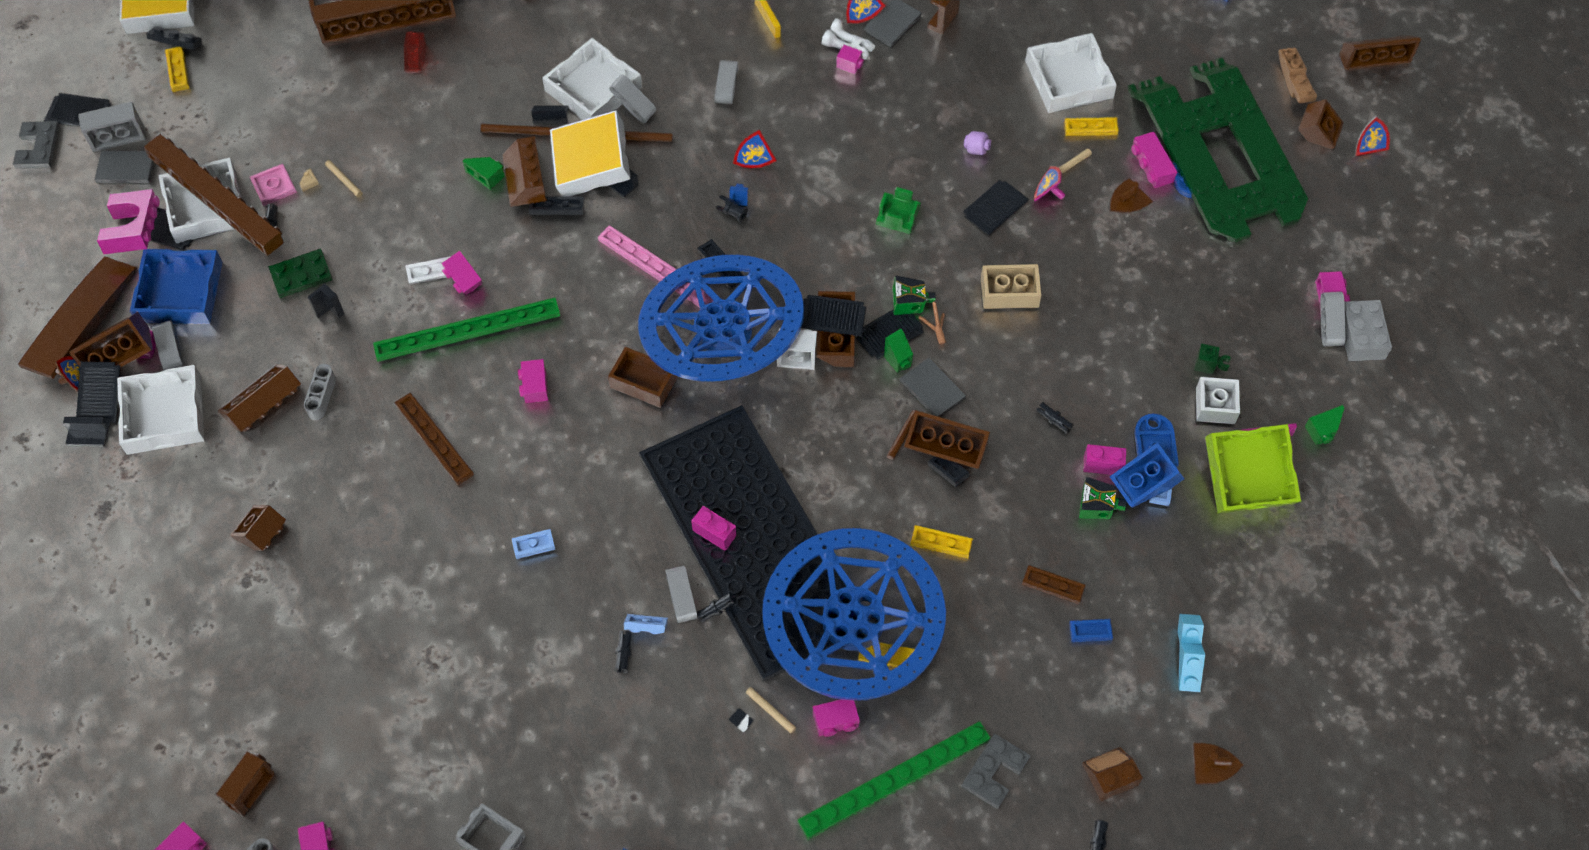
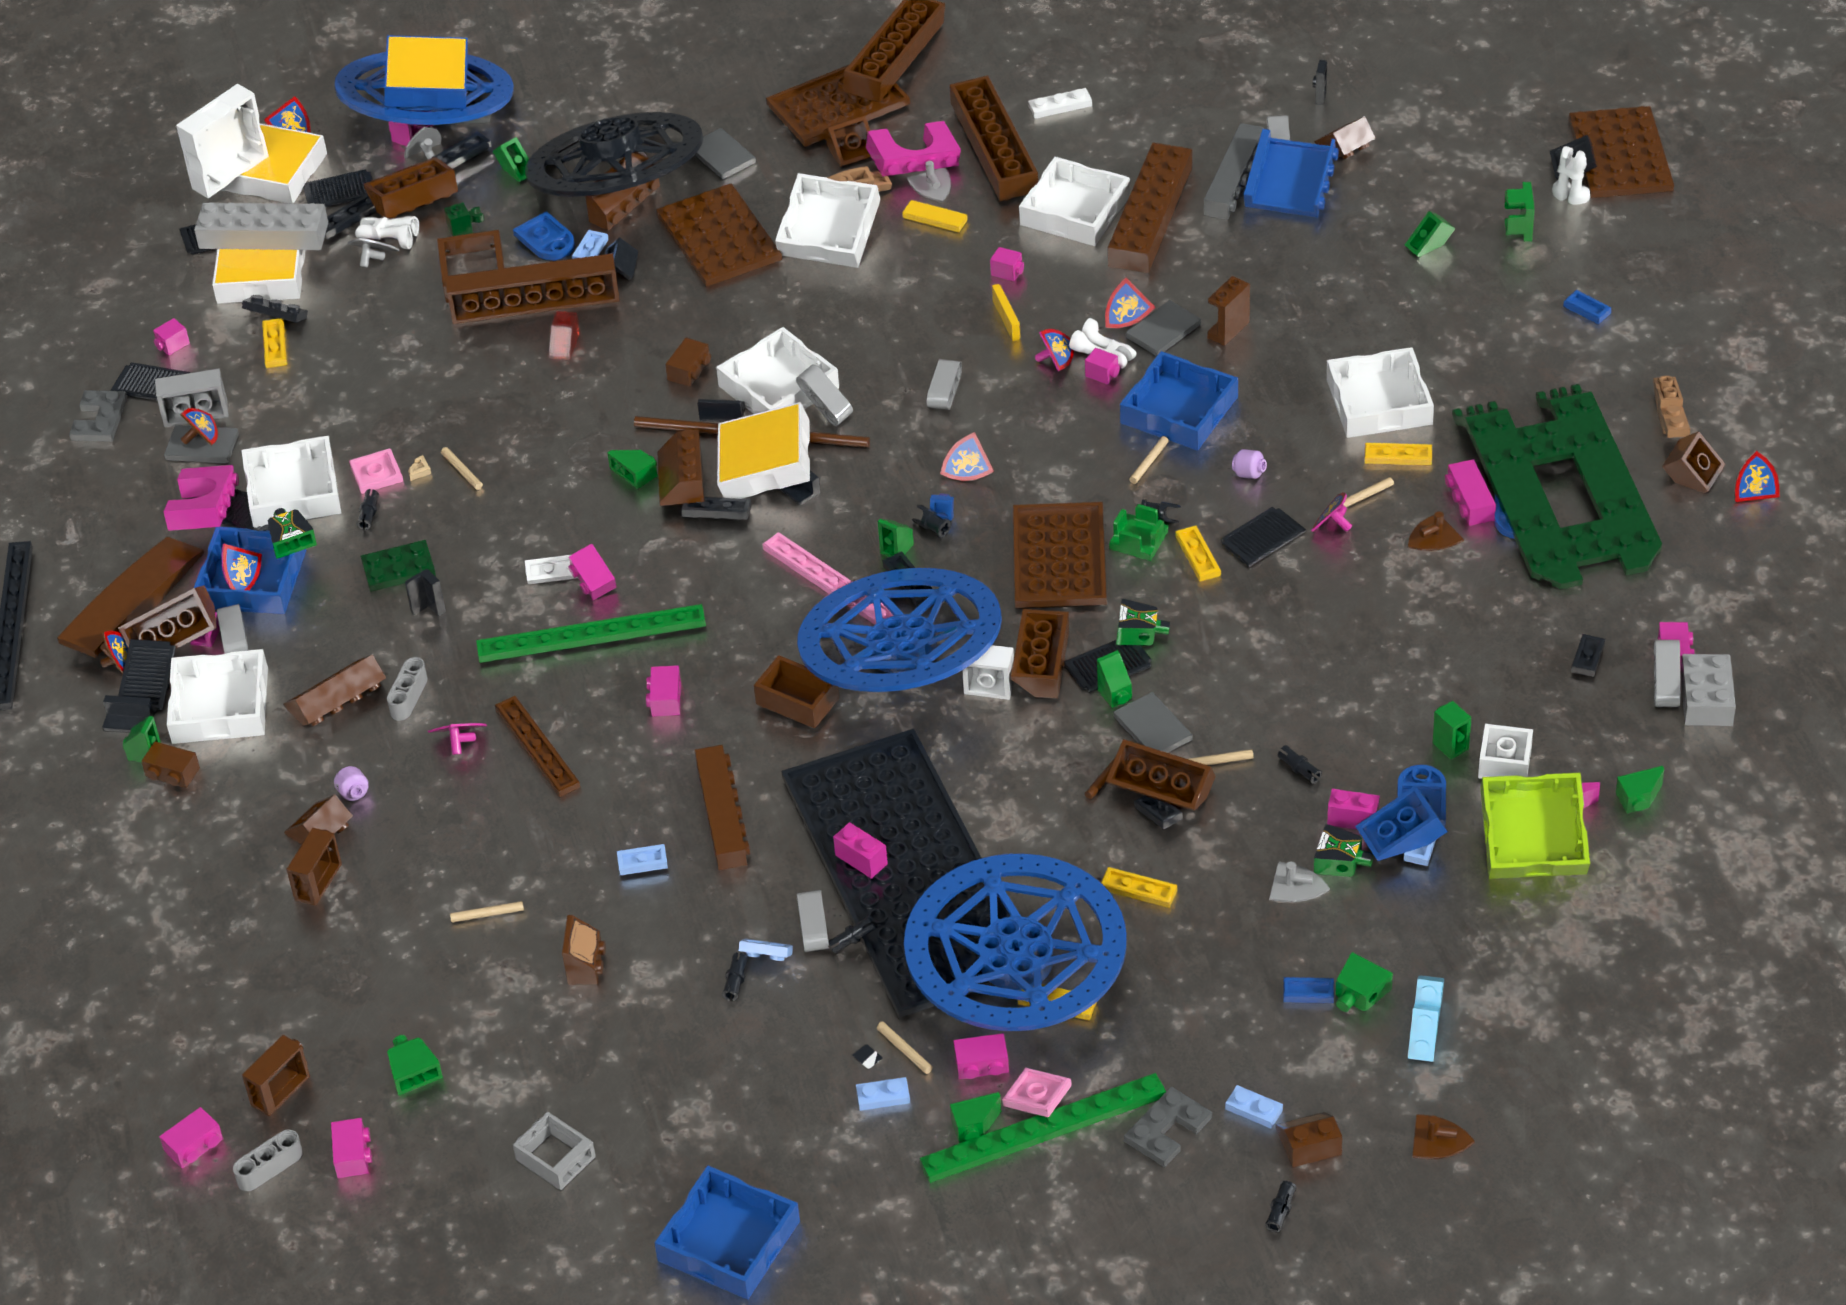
camera: 10 degrees right, 15 degrees down
reddish brown brick [144,134,284,256] -> none
black window [801,295,867,337] -> none
nougat plant [919,301,946,345] -> none
tan brick [981,264,1041,309] -> none
reddish brown tile [1022,565,1086,604] -> none
dark green brick [1194,343,1231,374] -> none
reddish brown slope [1339,36,1421,70] -> none
none -> green slope [123,716,161,763]
none -> reddish brown brick [141,742,200,788]
none -> dark pink brick [153,318,190,356]
none -> shield [180,408,218,446]
none -> shield [222,544,262,590]
none -> torso [267,508,317,559]
none -> reddish brown window [286,828,342,906]
none -> lavender head [334,766,369,801]
none -> green torso [387,1035,443,1096]
none -> dark pink shield [428,723,487,755]
none -> tan bar [450,901,524,923]
none -> reddish brown slope [562,915,606,985]
none -> reddish brown brick [665,338,711,387]
none -> reddish brown brick [695,745,750,870]
none -> light blue plate [856,1077,910,1111]
none -> green slope [877,519,914,557]
none -> green slope [950,1092,1002,1143]
none -> bright pink tile [1002,1068,1072,1117]
none -> reddish brown plate [1013,502,1107,608]
none -> shield [1035,329,1074,371]
none -> blue tile [1120,351,1238,451]
none -> tan bar [1129,436,1169,484]
none -> black piece [1141,499,1181,523]
none -> yellow tile [1175,526,1221,582]
none -> tan piece [1189,749,1254,765]
none -> light blue plate [1225,1085,1283,1129]
none -> light grey shield [1269,861,1330,902]
none -> green torso [1335,952,1393,1012]
none -> green brick [1432,701,1471,760]
none -> black plate [1571,634,1606,677]

